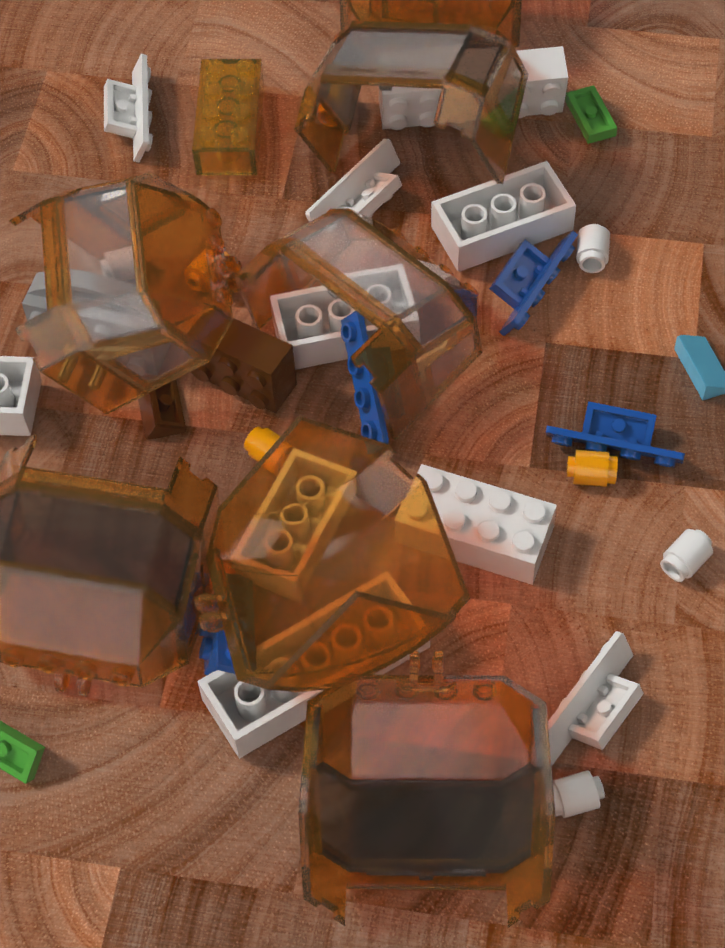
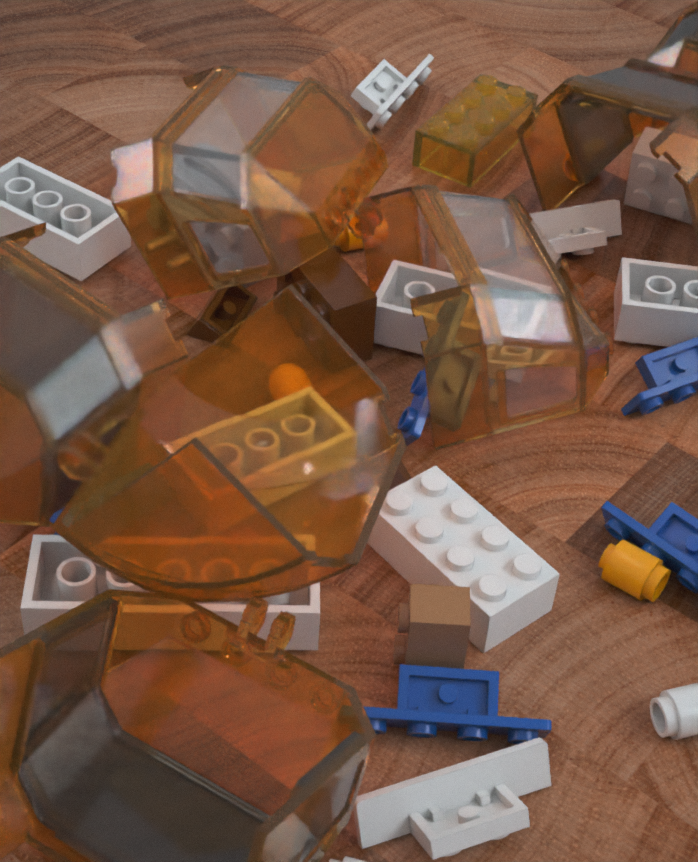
camera: 25 degrees right, 15 degrees down
none -> blue bracket [346,664,552,745]
none -> medium nougat brick [393,583,471,669]

